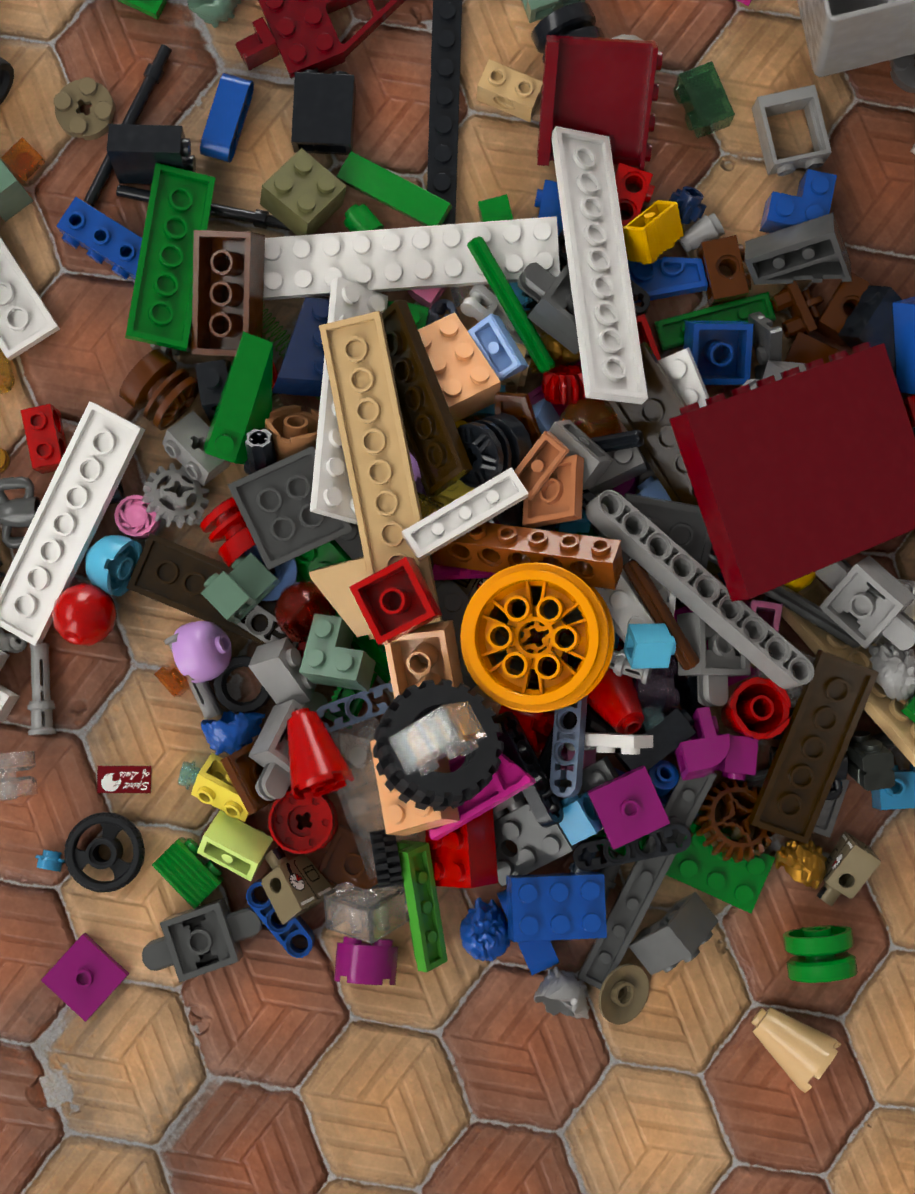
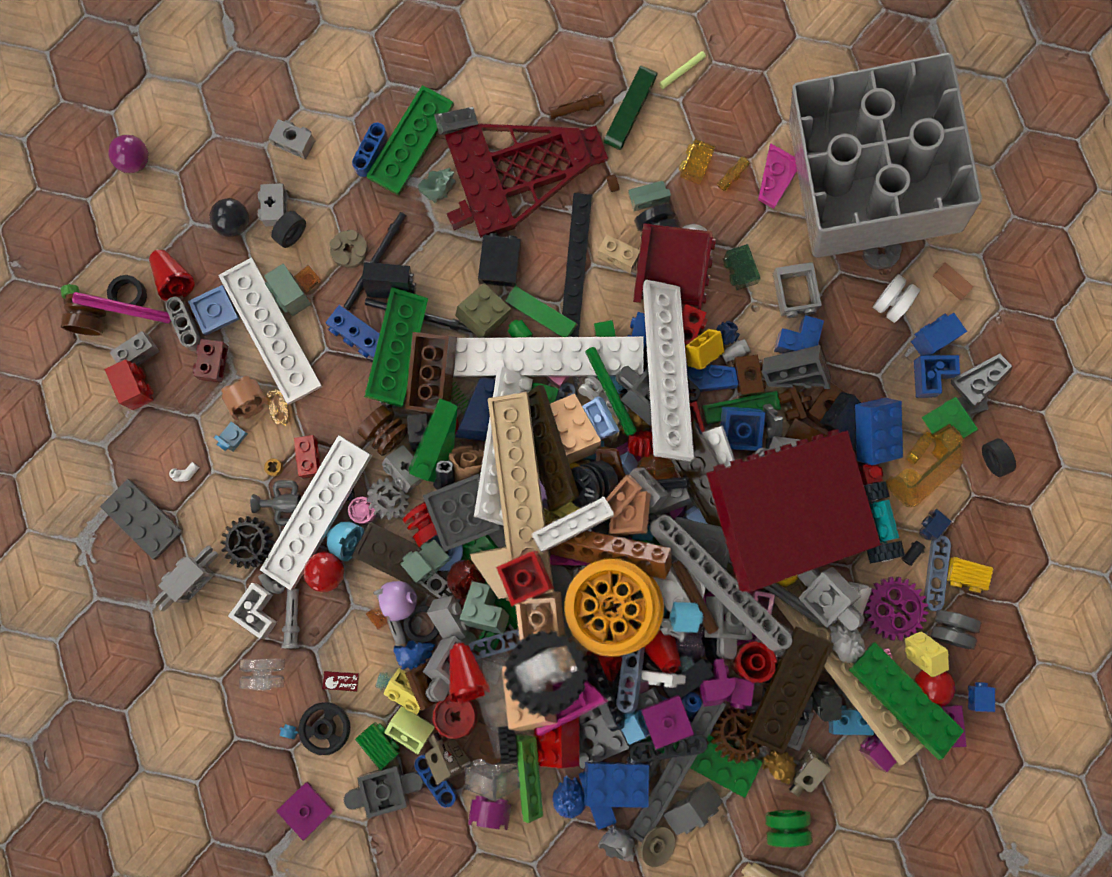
camera: 10 degrees right, 5 degrees down
blue beam [200,73,254,163] -> none

